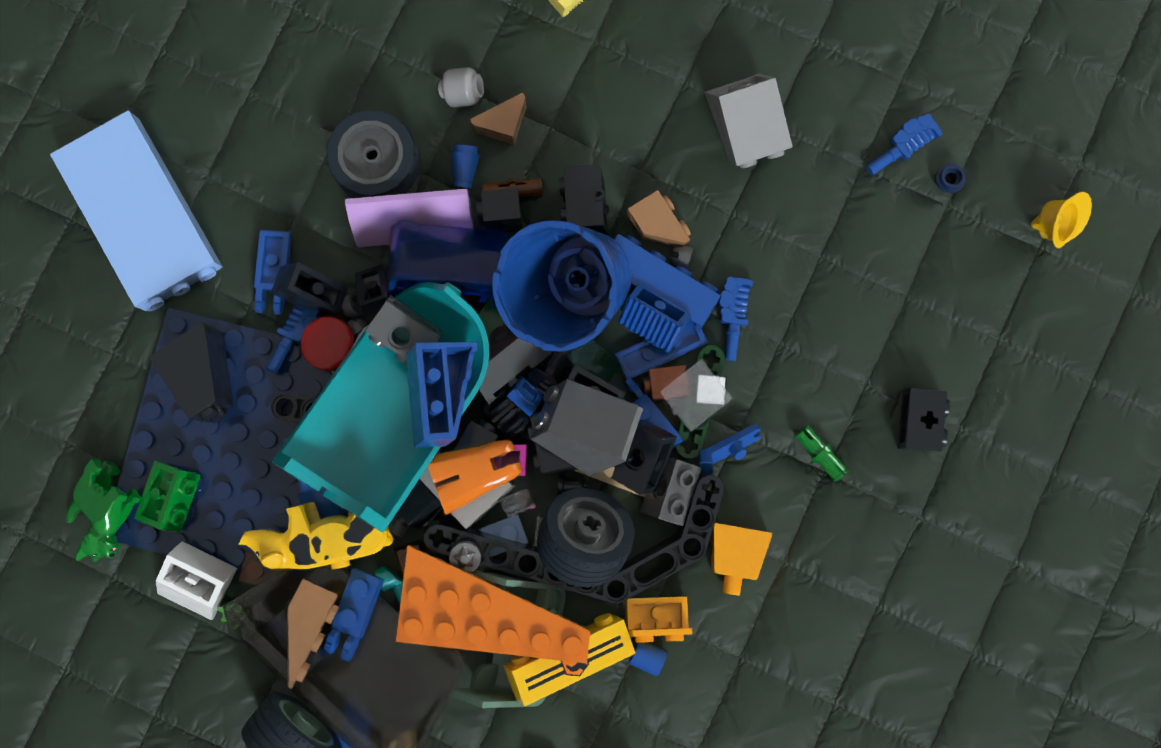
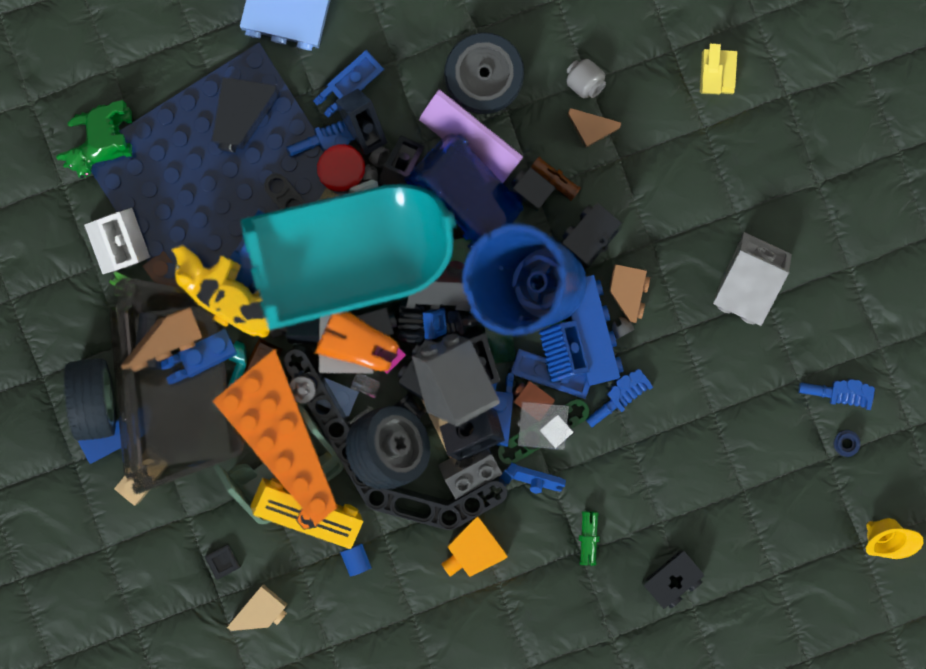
camera: 45 degrees right, 5 degrees up
green bracket [134,460,201,532] -> none
dark grey brick [365,295,442,365] -> none
blue wedge [406,342,478,448] -> none
blue cone [451,145,480,189] -> none
light orange bracket [625,597,692,643] -> none

